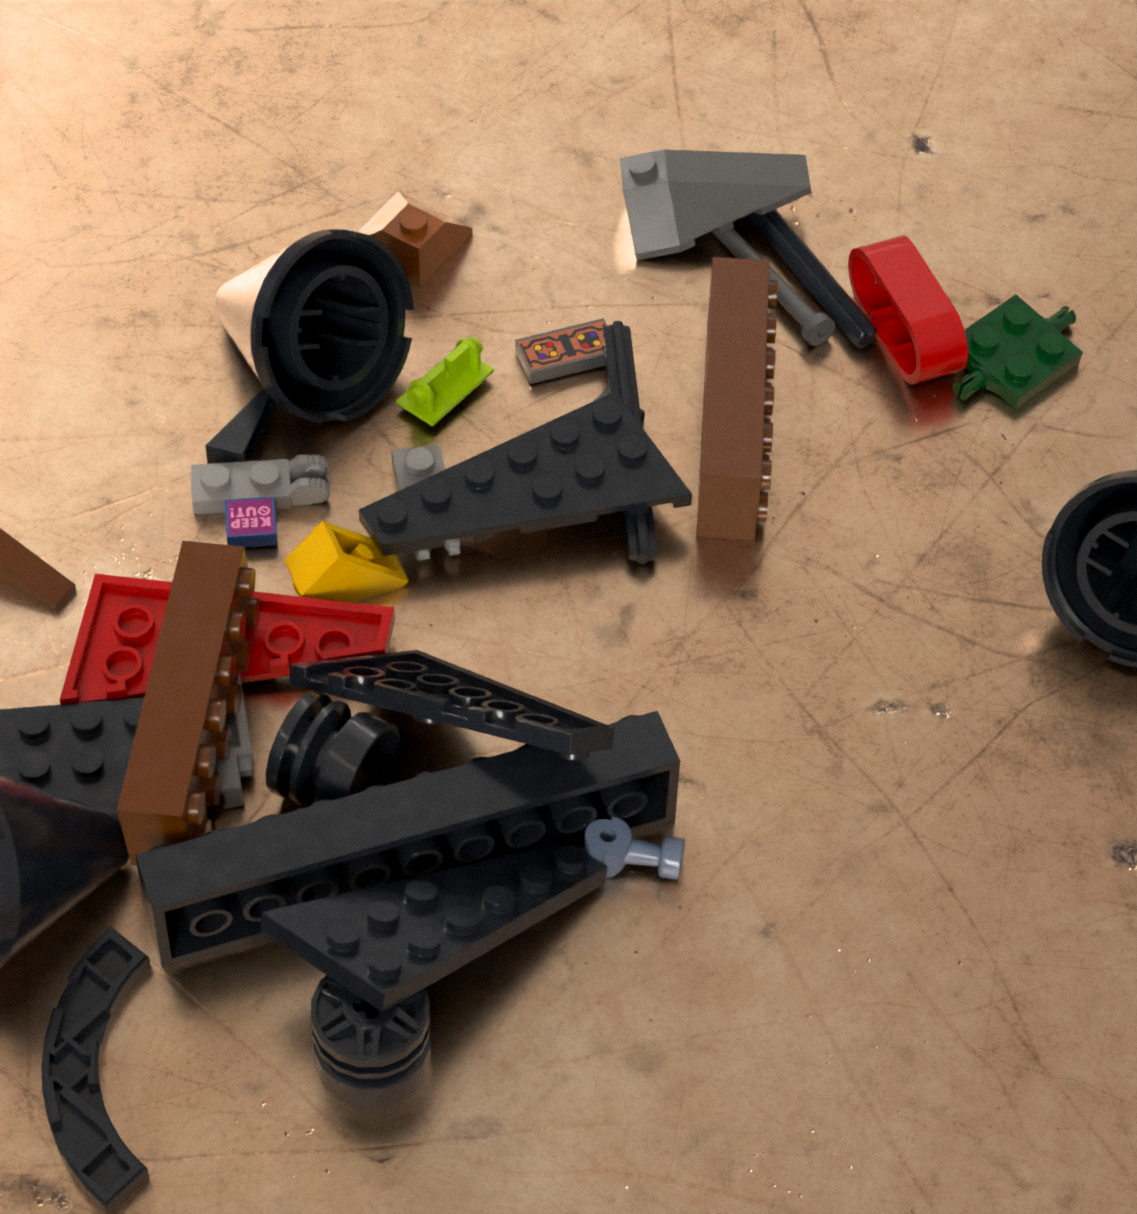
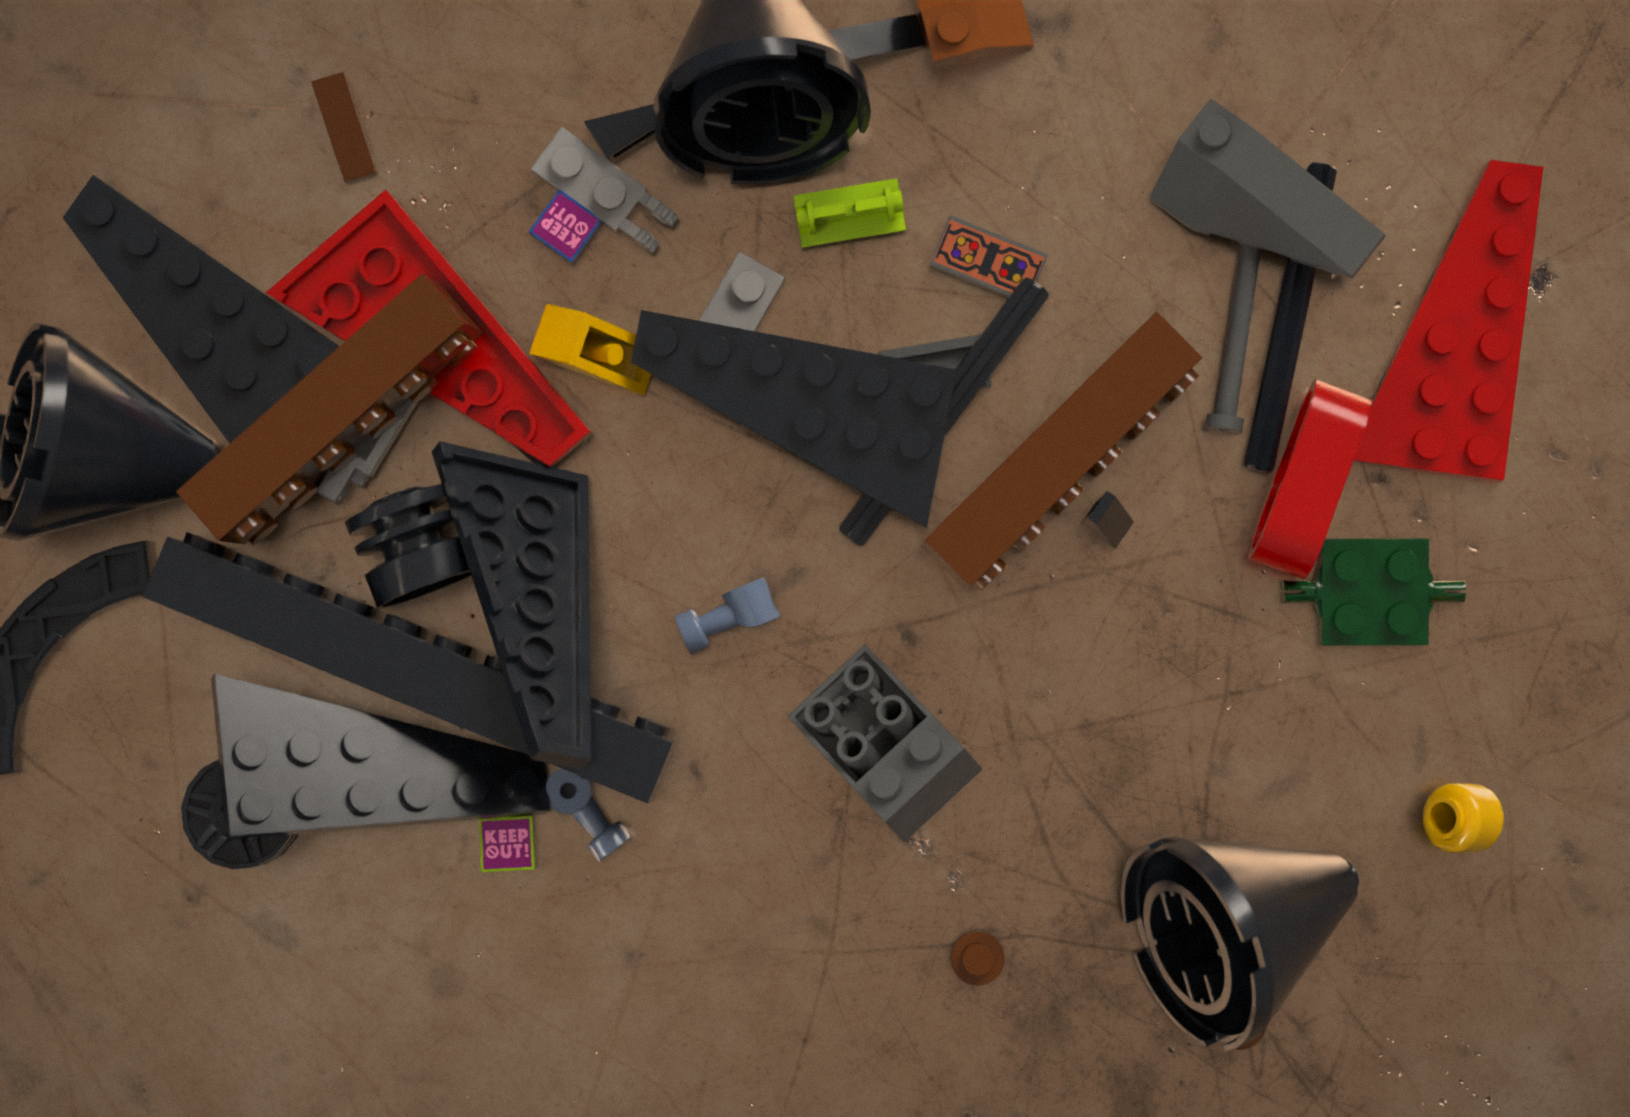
camera: 45 degrees right, 35 degrees up
none -> tile [479,815,536,872]
none -> sand blue leg [674,577,781,655]
none -> dark grey slope [787,645,982,842]
none -> reddish brown plate [951,931,1004,986]
none -> black piece [1080,490,1134,549]
none -> red wing [1353,160,1544,482]

